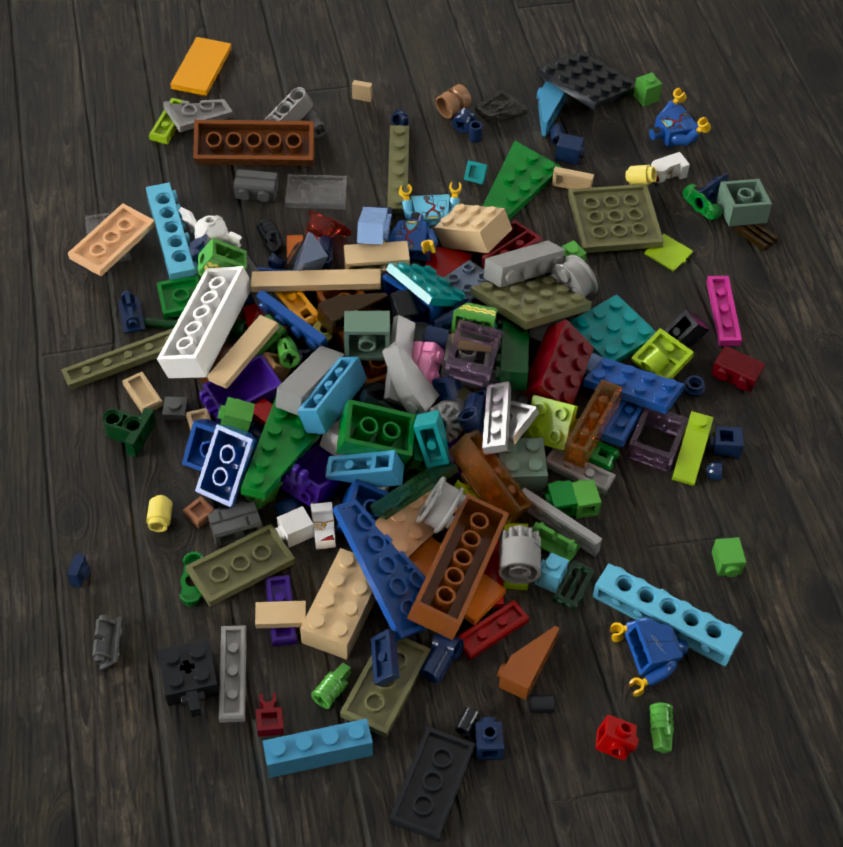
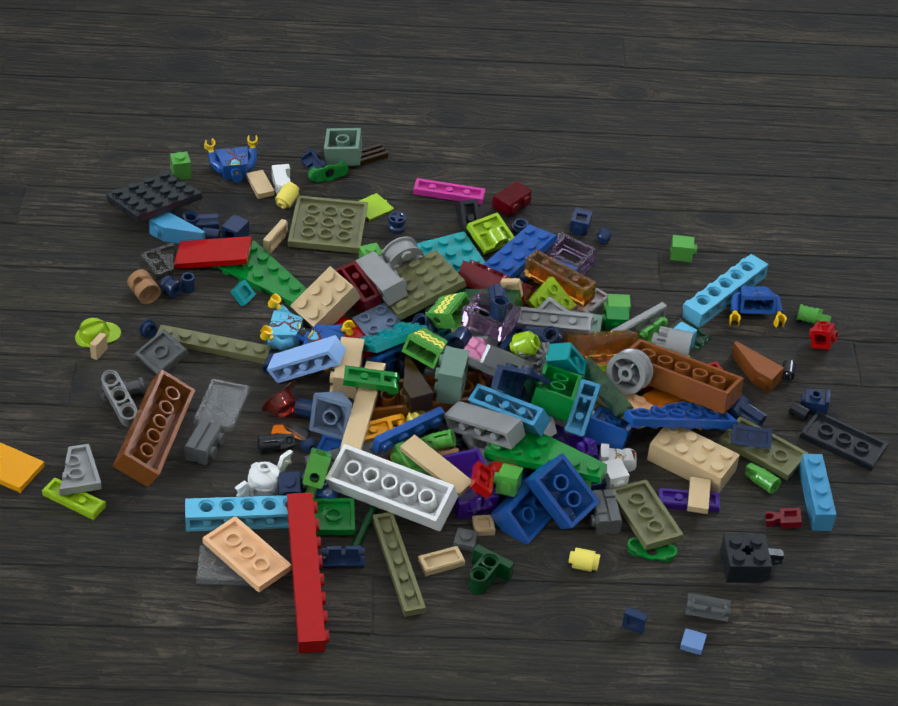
camera: 80 degrees left, 10 degrees down
nougat tile [183,496,215,528] -> none
light grey tile [219,625,247,723] -> none
lime slope [672,411,714,486] -> none
none -> lime piece [75,318,121,348]
none -> dark grey tile [135,329,189,375]
none -> red tile [174,236,252,269]
none -> dark blue piece [183,211,219,230]
none -> tan tile [246,170,275,199]
none -> red brick [287,493,330,653]
none -> green plate [343,365,400,395]
none -> dark blue wheel [388,211,406,234]
none -> bright green torso [402,328,448,369]
none -> red plate [470,460,495,499]
none -> dark blue piece [488,284,509,321]
none -> dark blue bracket [491,363,550,399]
none -> tan tile [500,278,523,297]
none -> lime head [510,331,540,358]
none -> medium blue tile [680,628,707,655]

